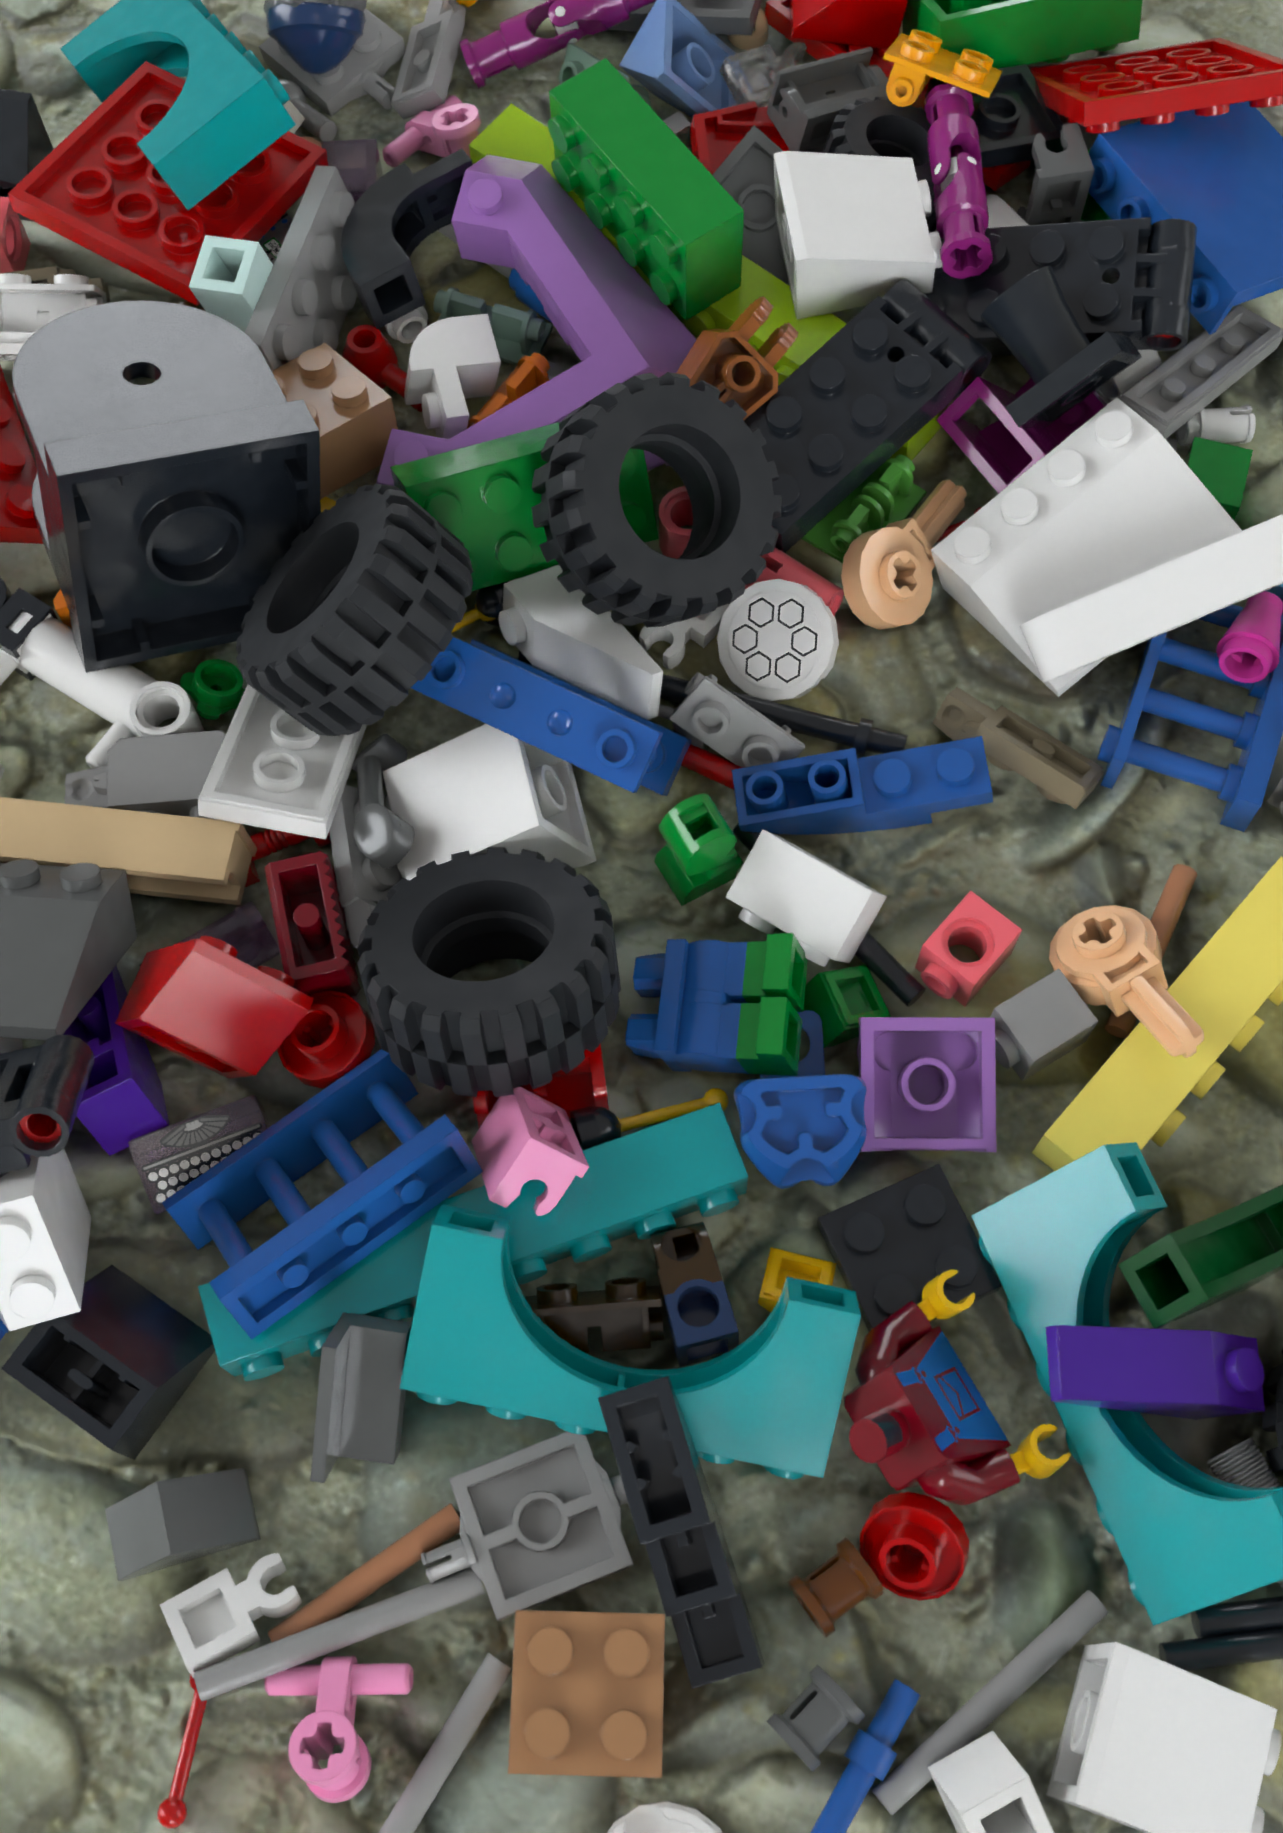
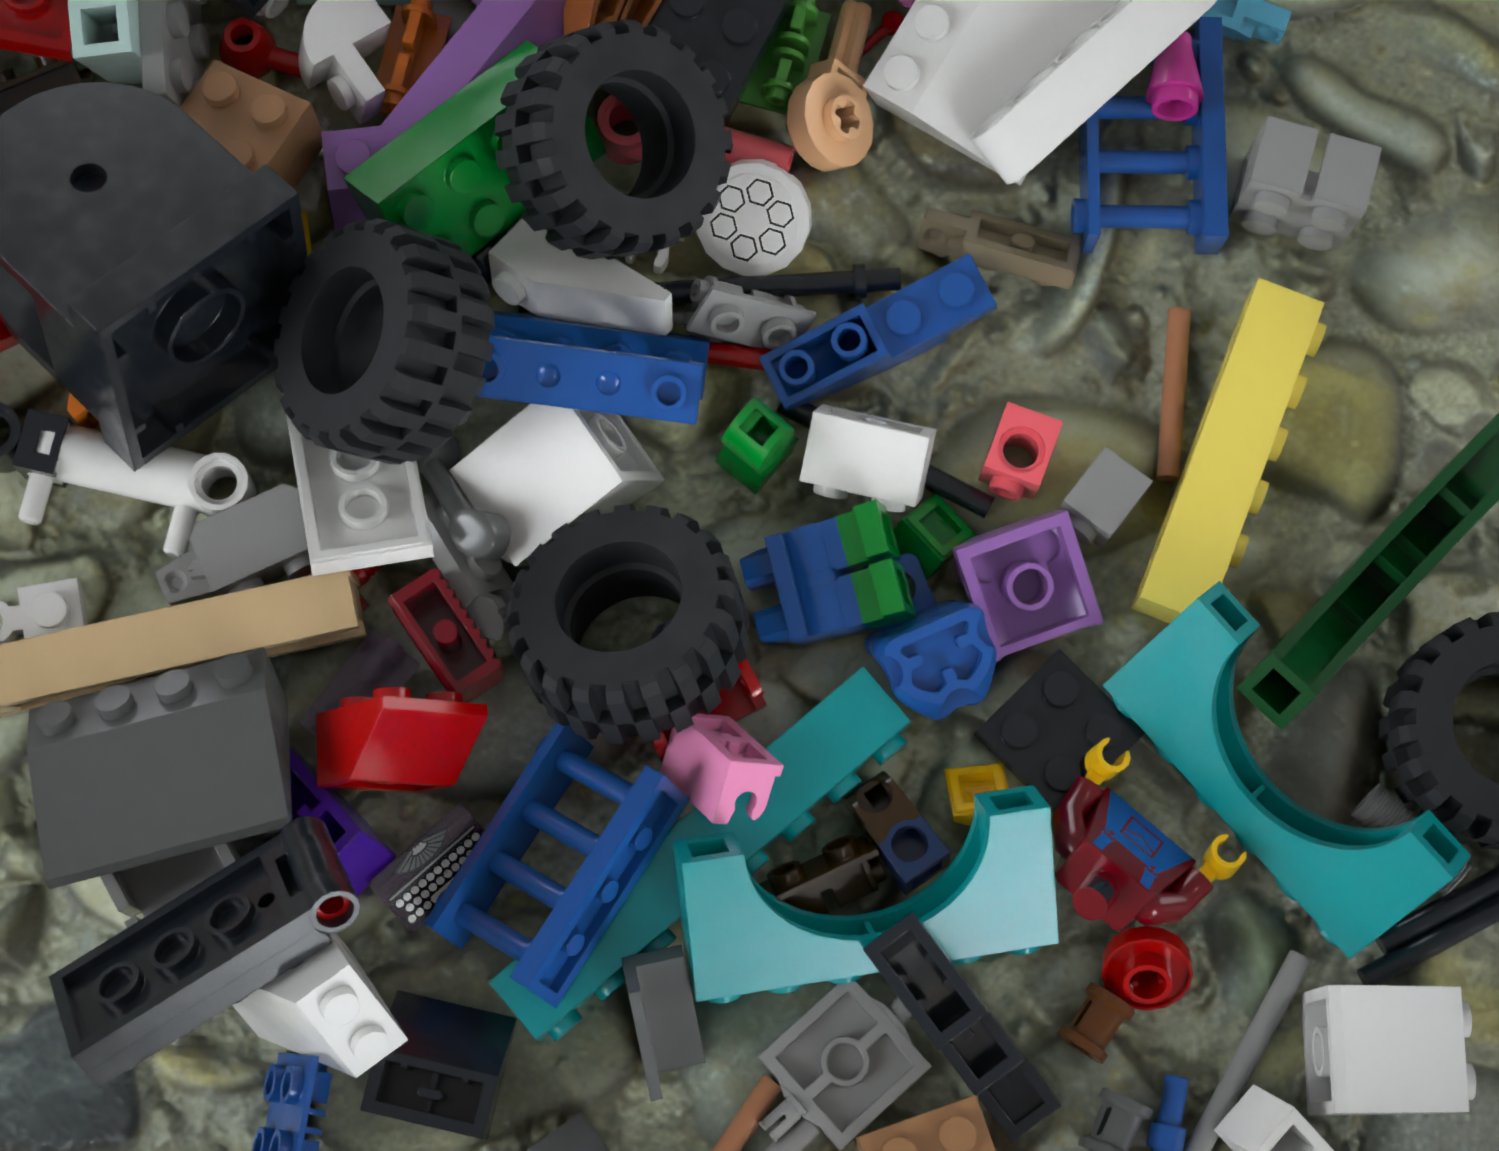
camera: 30 degrees left, 10 degrees up
green plate [179,659,245,720] -> none
red plate [277,991,375,1089] -> none
hinge [570,1088,729,1151] -> none
dark purple slope [1046,1325,1265,1420] -> none
light nougat piece [1049,905,1204,1058] -> none

